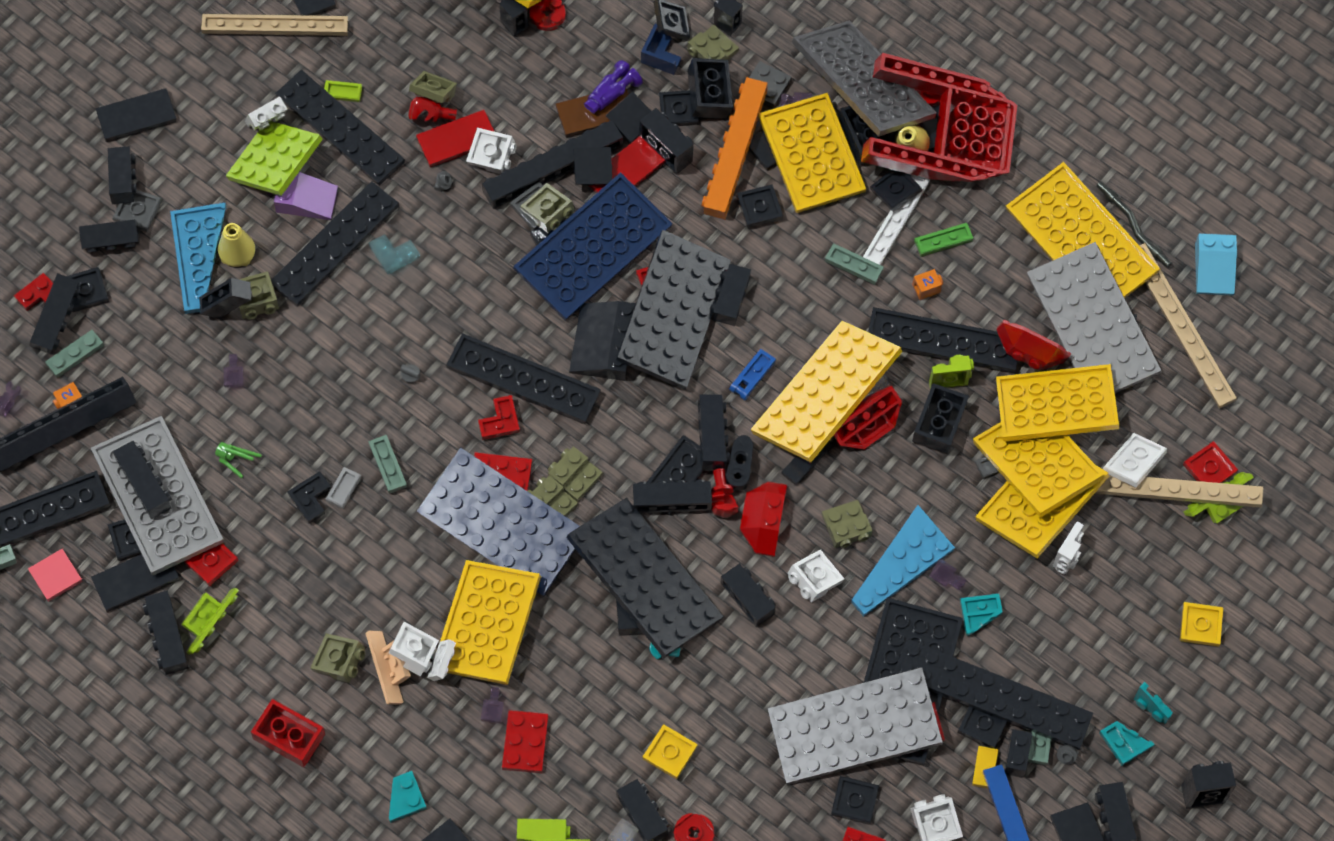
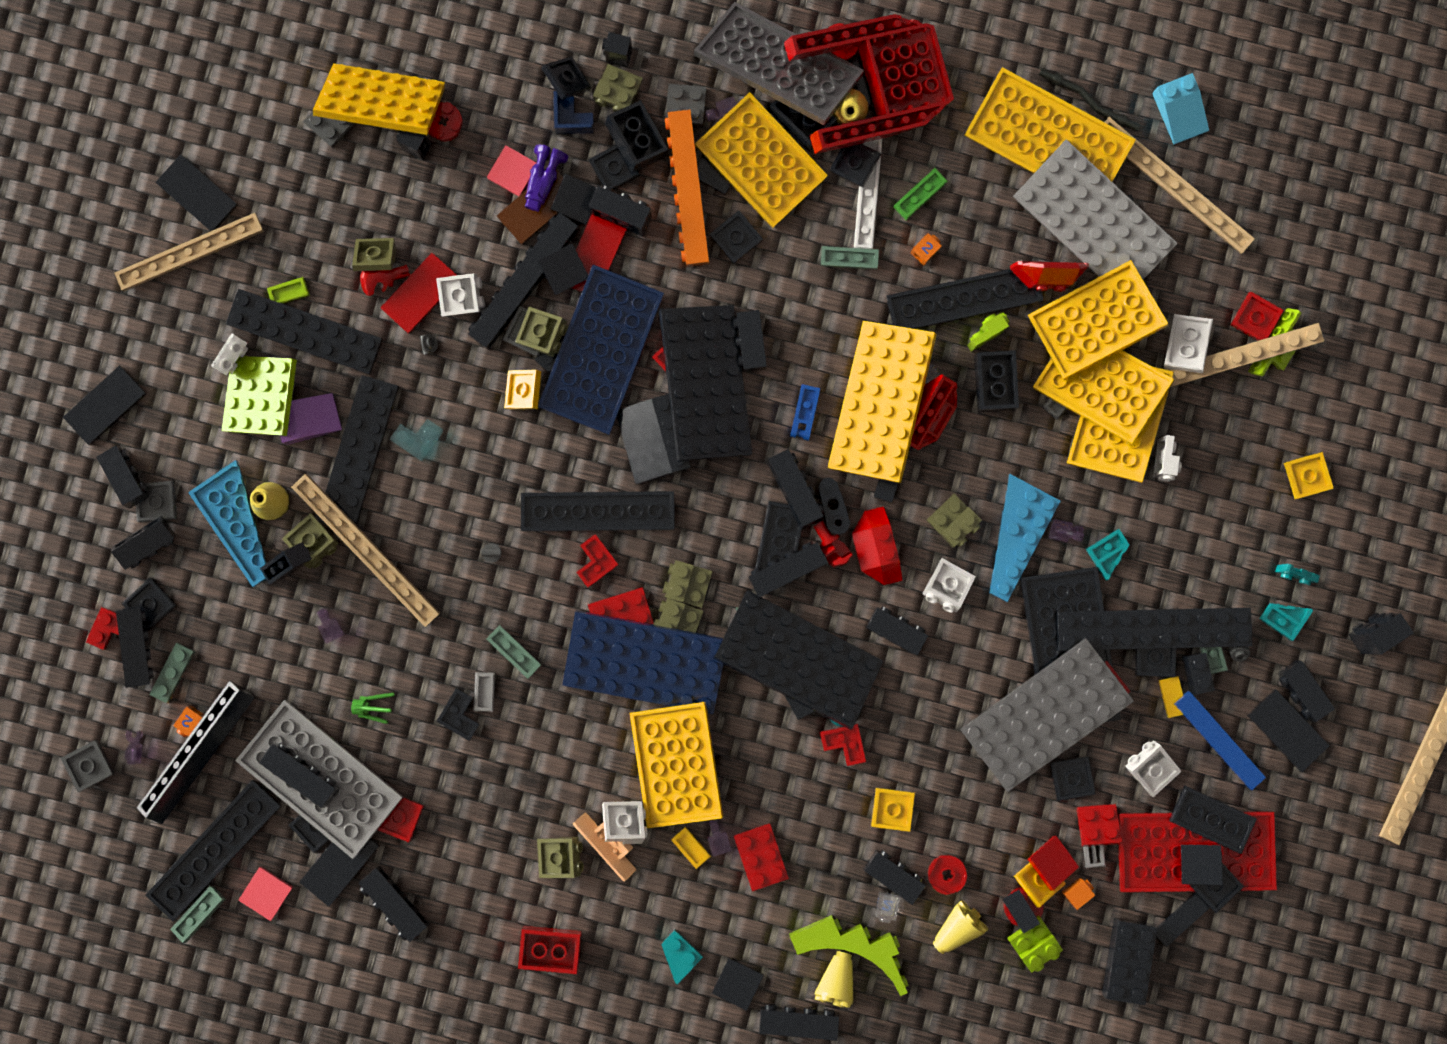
camera: 25 degrees left, 20 degrees up
lime bracket [181,588,239,655] -> none
white plate [427,639,456,681] -> none
none -> tan plate [291,474,440,627]
none -> coral tile [487,145,536,197]
none -> yellow plate [504,370,541,410]
none -> yellow tile [671,826,711,869]
none -> red plate [820,724,866,766]

